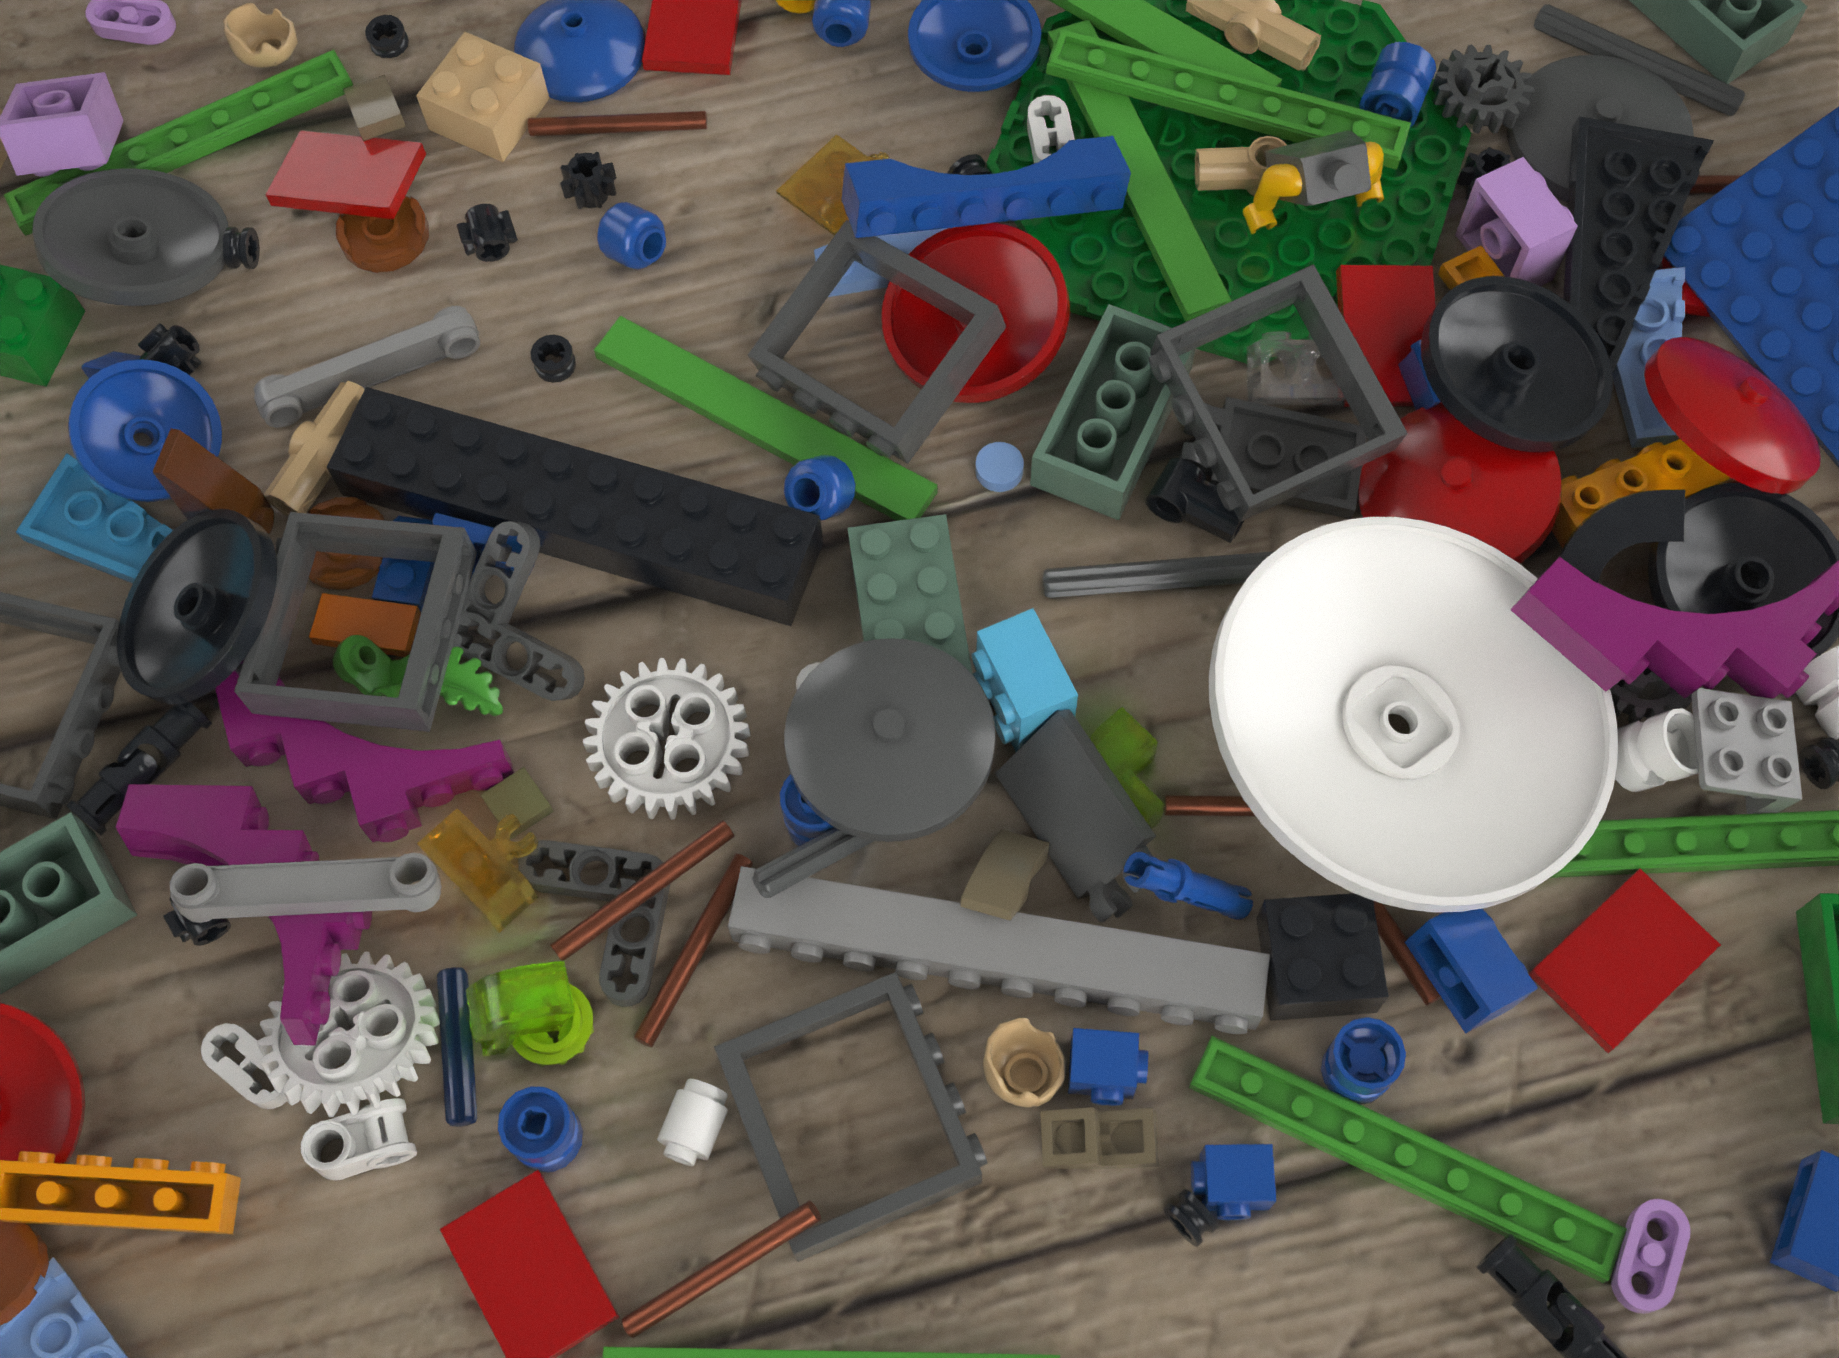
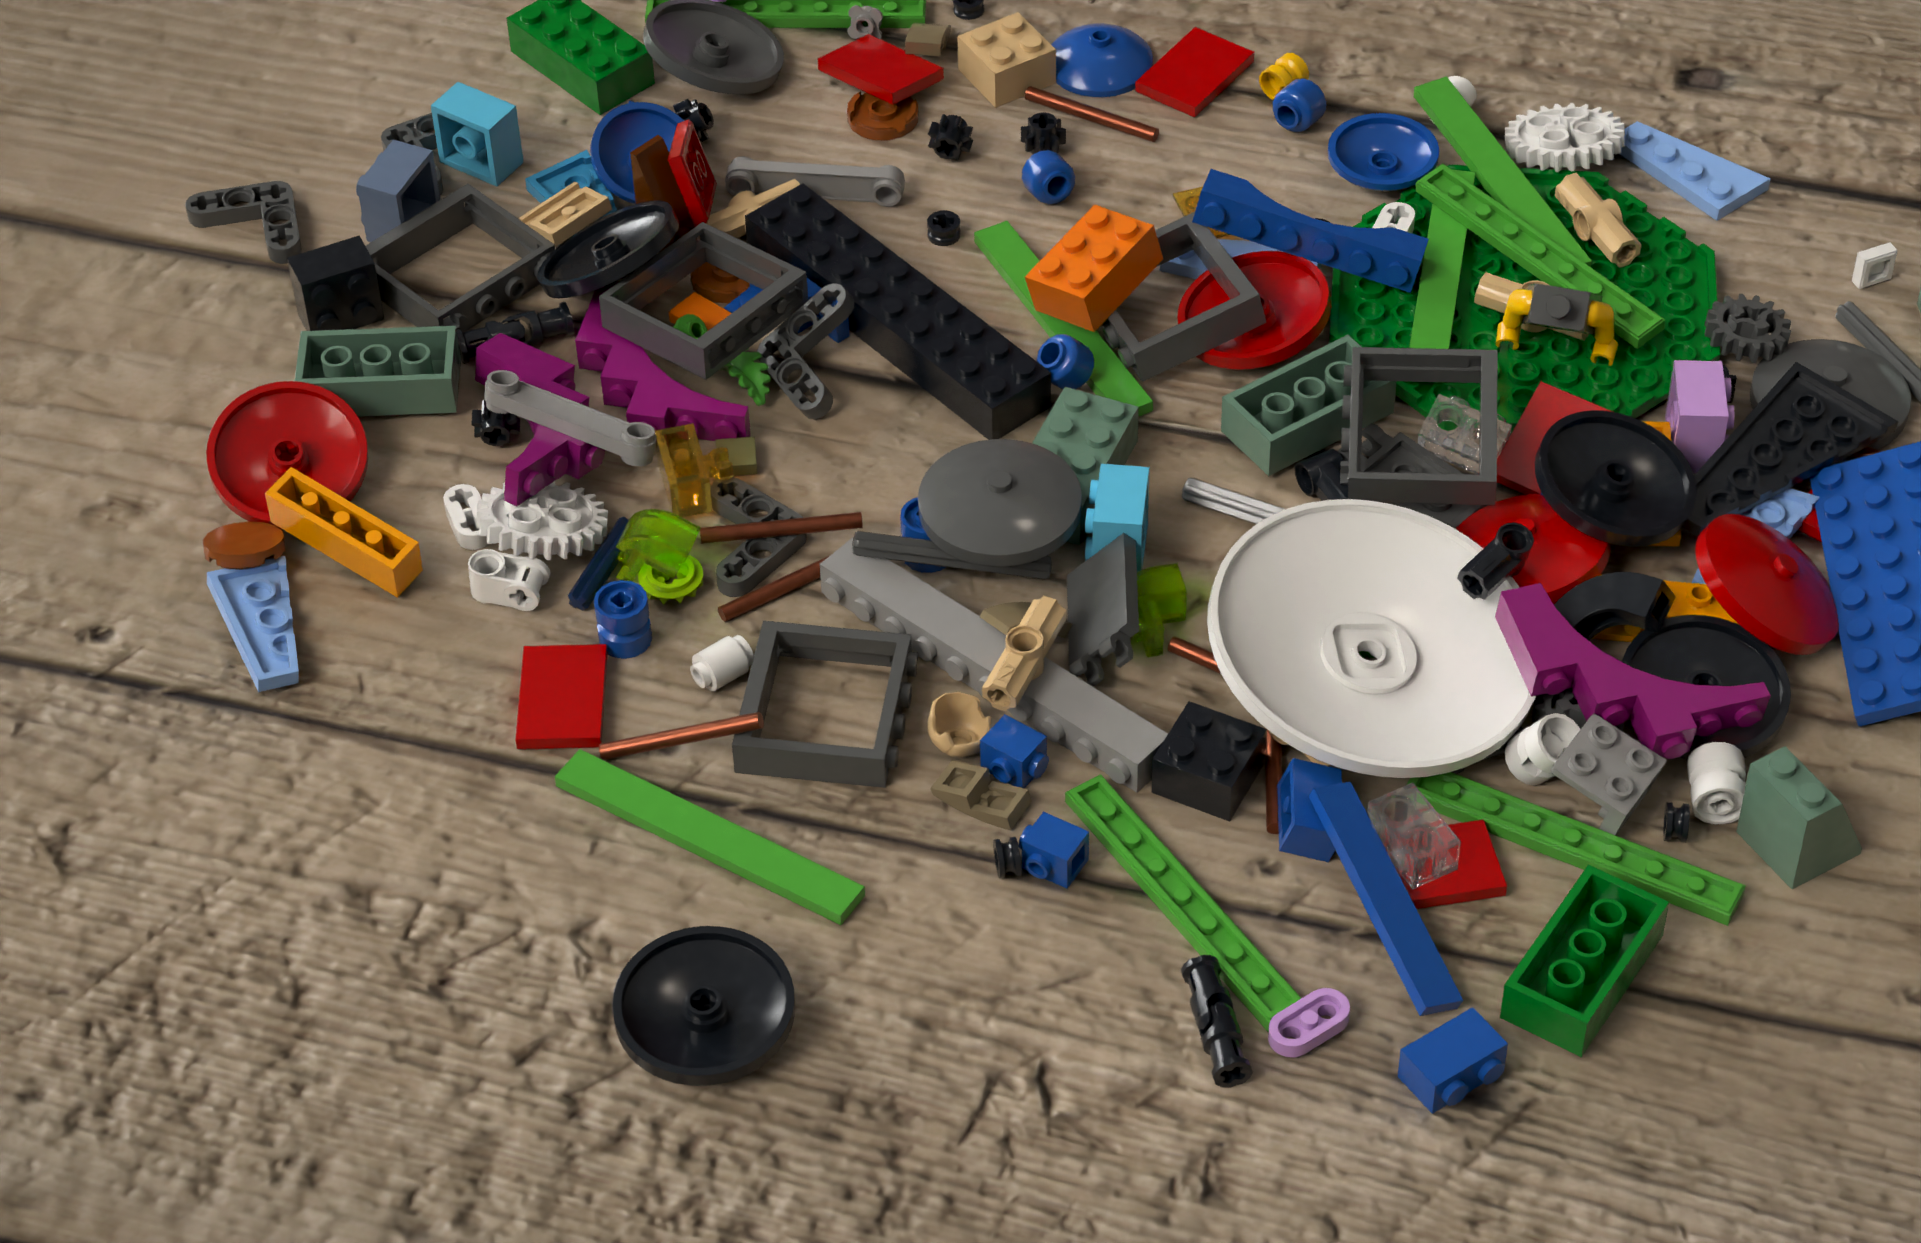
camera: 30 degrees right, 20 degrees down
black bush [223,227,260,269] -> none
white gear [583,658,751,820] -> none
light blue tile [975,442,1024,492] -> none
blue pin [1124,852,1253,920] -> none
blue wheel [1321,1017,1406,1105] -> none
blue wheel [1359,42,1436,127] -> none
none -> tan plate [519,182,612,247]
none -> red tile [667,119,717,227]
none -> light grey plate [847,5,883,39]
none -> tan piece [982,595,1067,711]
none -> orange brick [1025,204,1163,332]
none -> blue tile [1308,782,1463,1016]
none -> clear brick [1367,782,1461,889]
none -> black piece [1457,522,1534,600]

